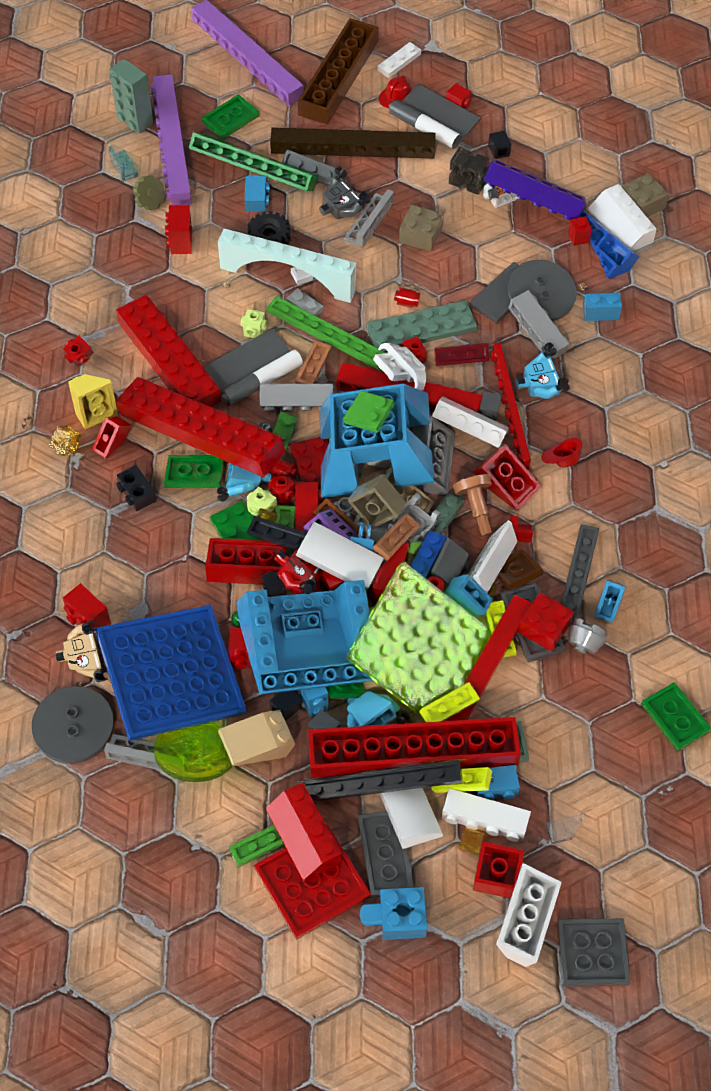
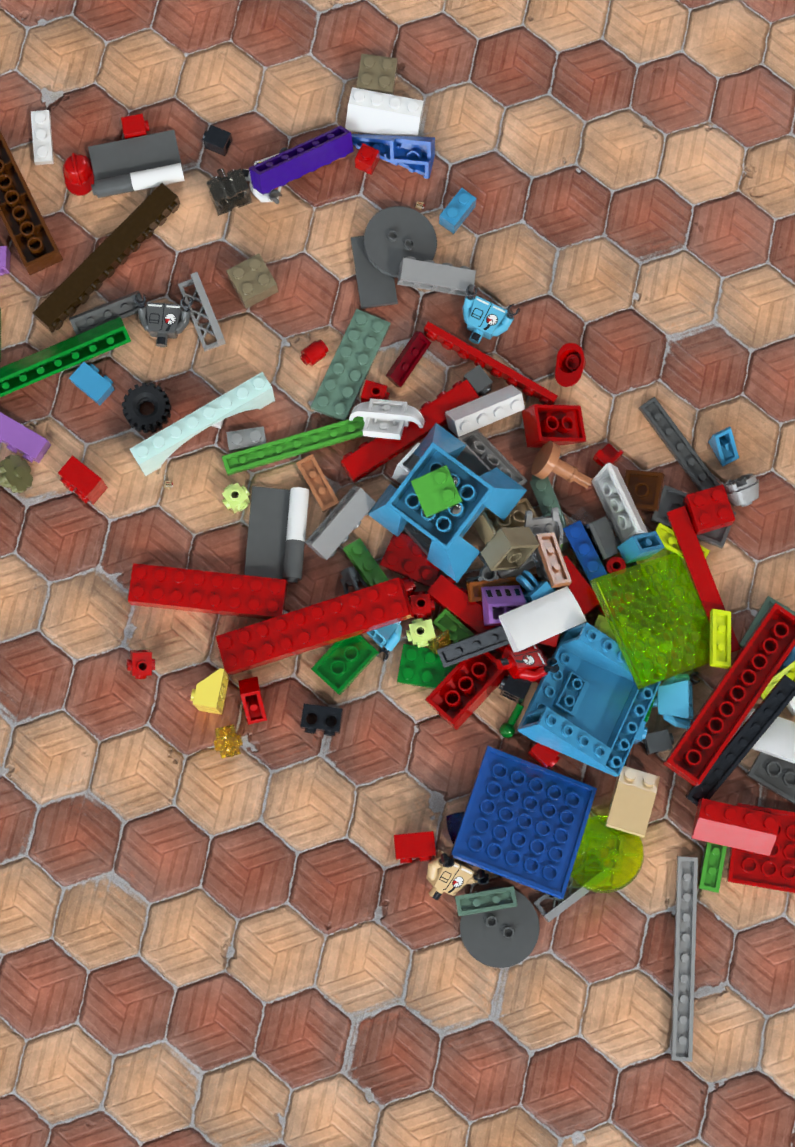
camera: 50 degrees left, 20 degrees up
none -> sand green plate [455,886,517,917]
none -> light grey plate [671,856,698,1062]

